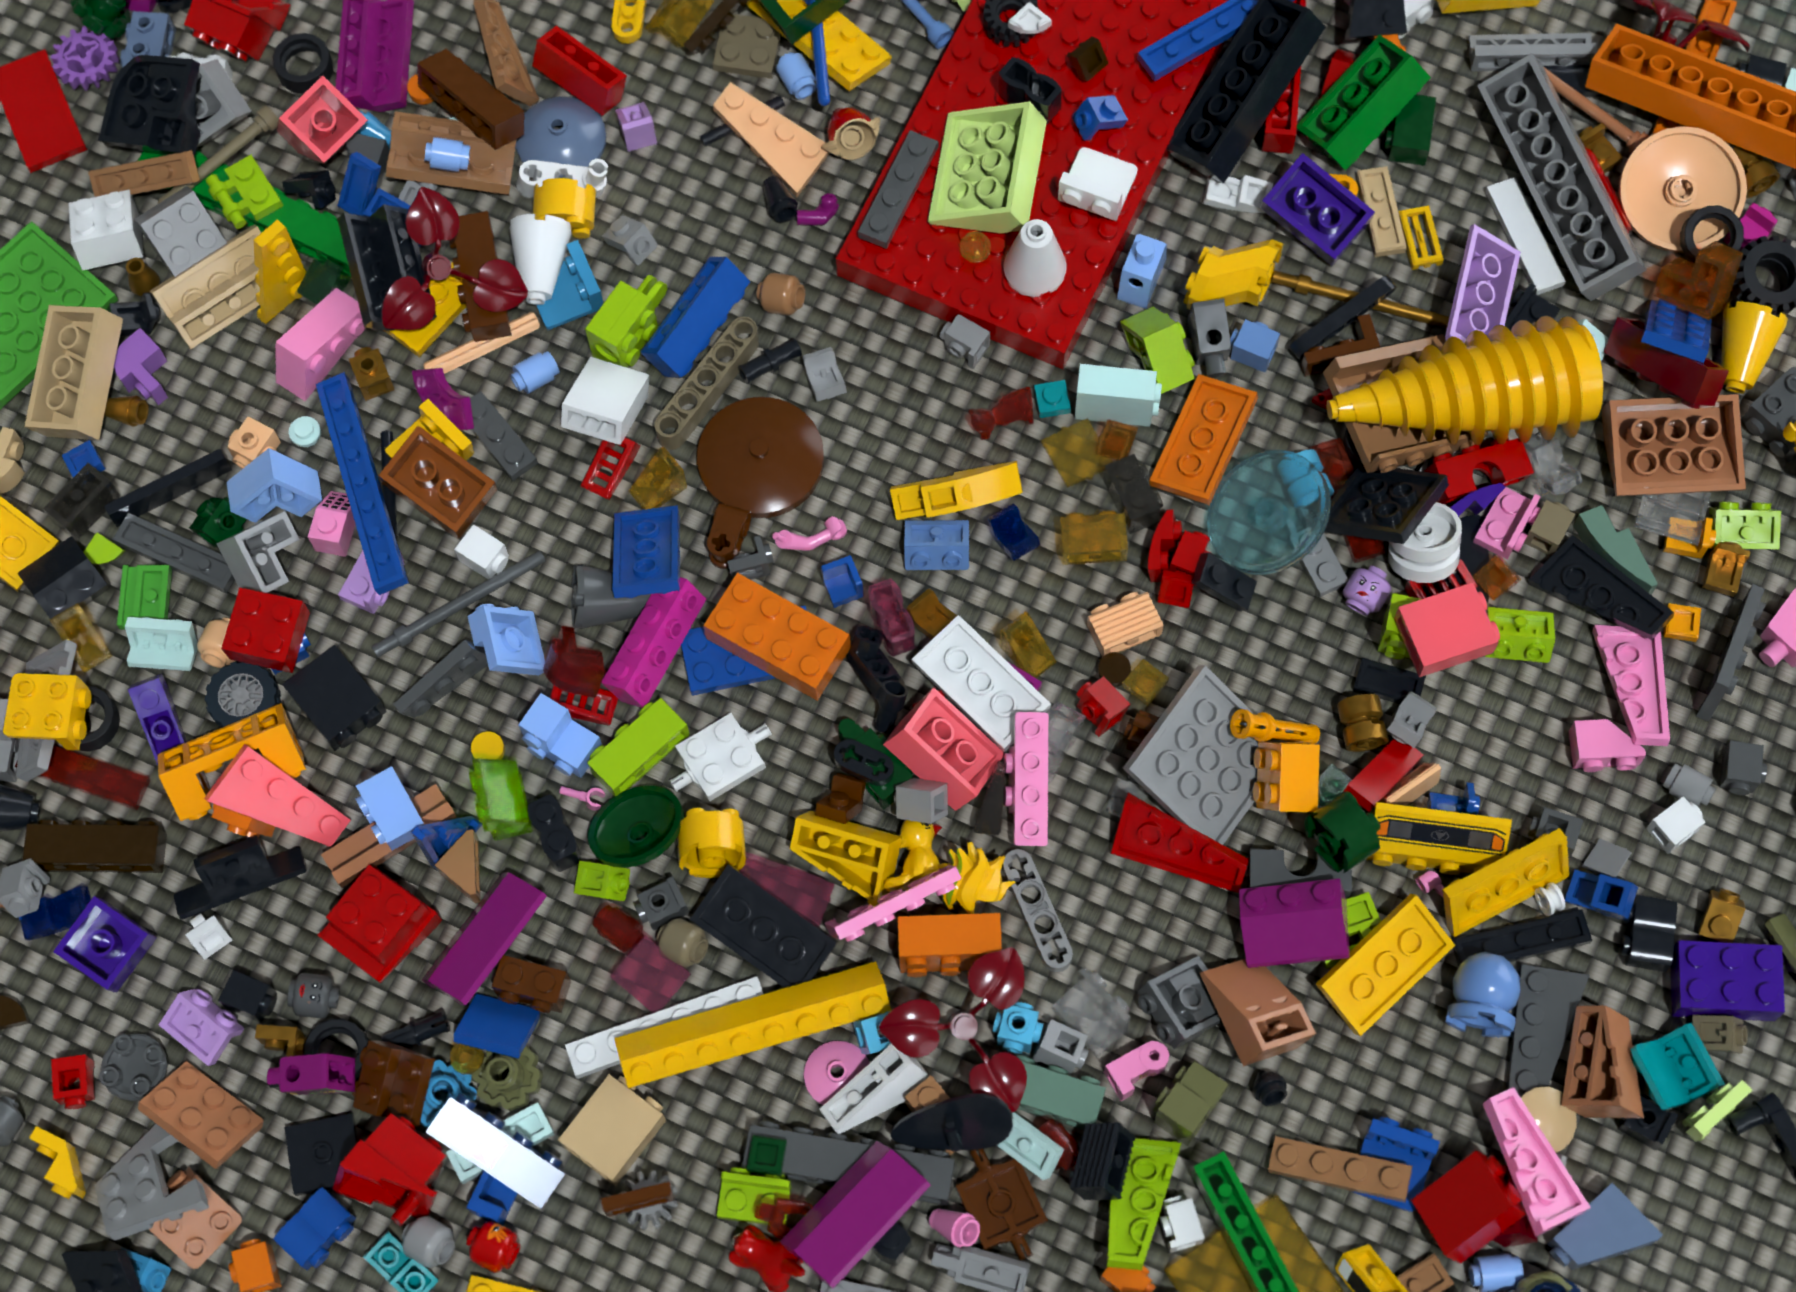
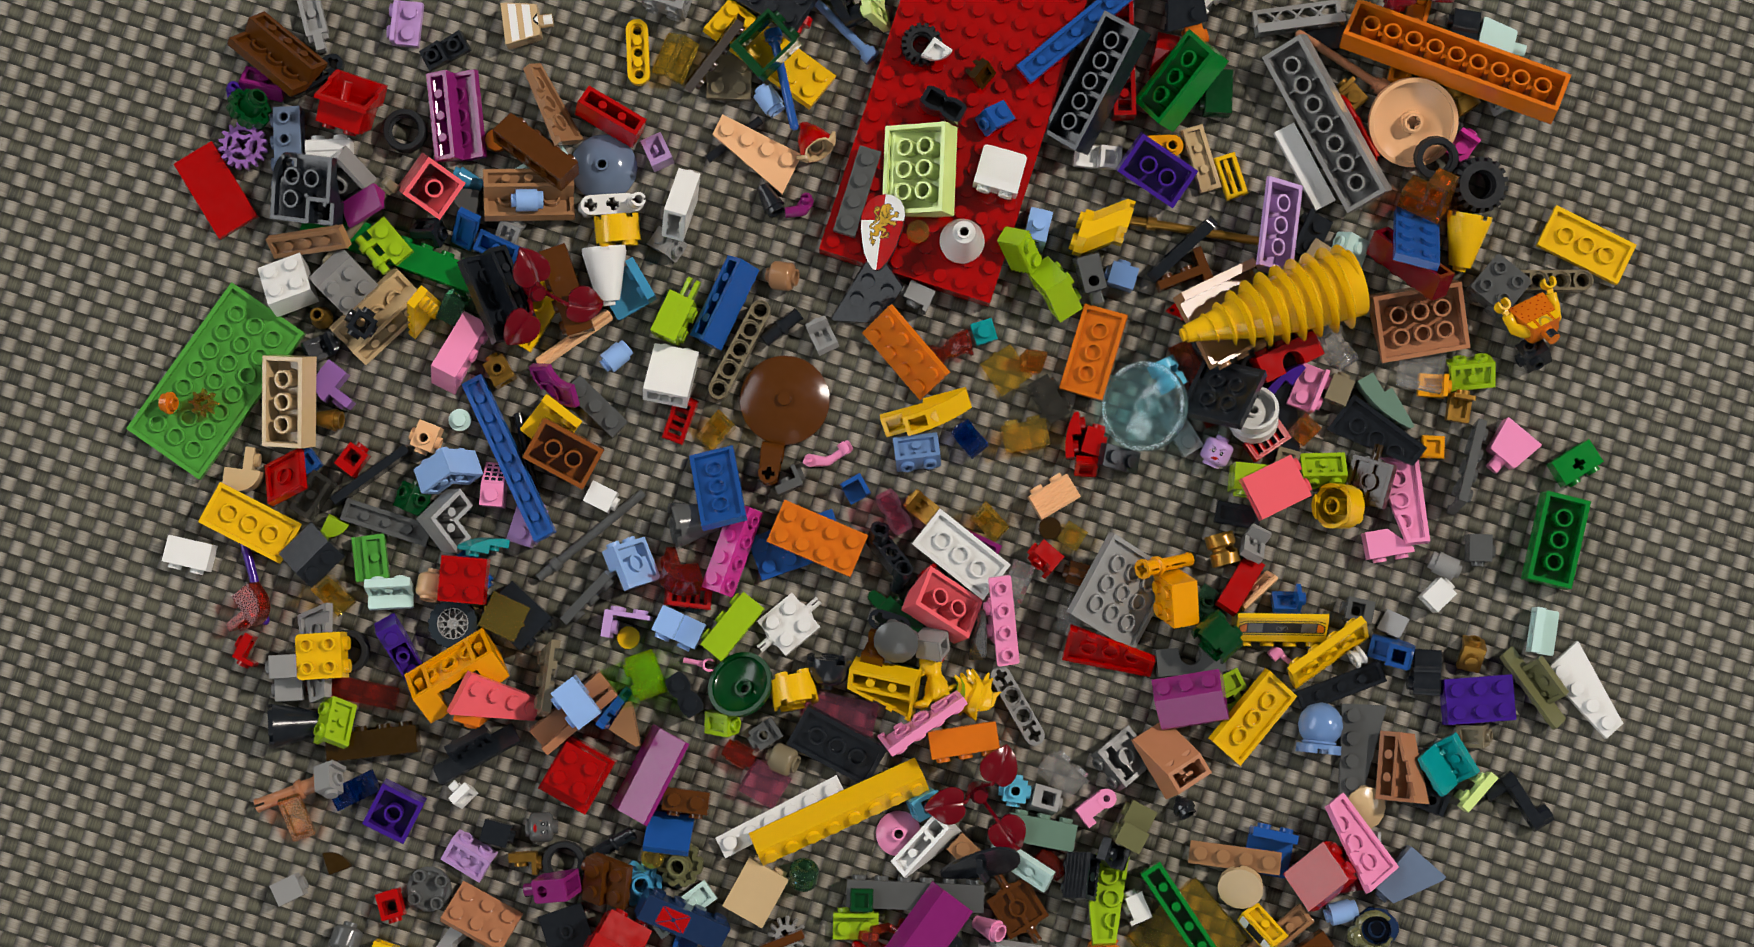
camera: 15 degrees left, 15 degrees up
light aqua brick [1075,364,1162,427] -> none
none -> red tile [264,448,308,506]
none -> lime bracket [313,696,357,749]
none -> red brick [334,442,372,478]
none -> magenta slope [342,183,385,228]
none -> black brick [344,306,378,340]
none -> teal slope [457,537,510,557]
none -> clear yellow piece [478,591,530,642]
none -> dark tan wing [534,639,561,717]
none -> lavender bracket [600,606,653,638]
none -> white brick [662,168,700,242]
none -> clear green head [788,858,819,892]
none -> black cylinder [806,653,852,690]
none -> black wing [832,259,903,323]
none -> shield [861,194,906,271]
none -> orange plate [862,304,950,400]
none -> dark grey dish [874,619,919,663]
none -> lime brick [997,226,1042,274]
none -> black bracket [1096,837,1131,871]
none -> tan tile [1218,866,1263,909]
none -> yellow brick [1311,483,1365,529]
none -> dark brown plate [1345,443,1398,520]

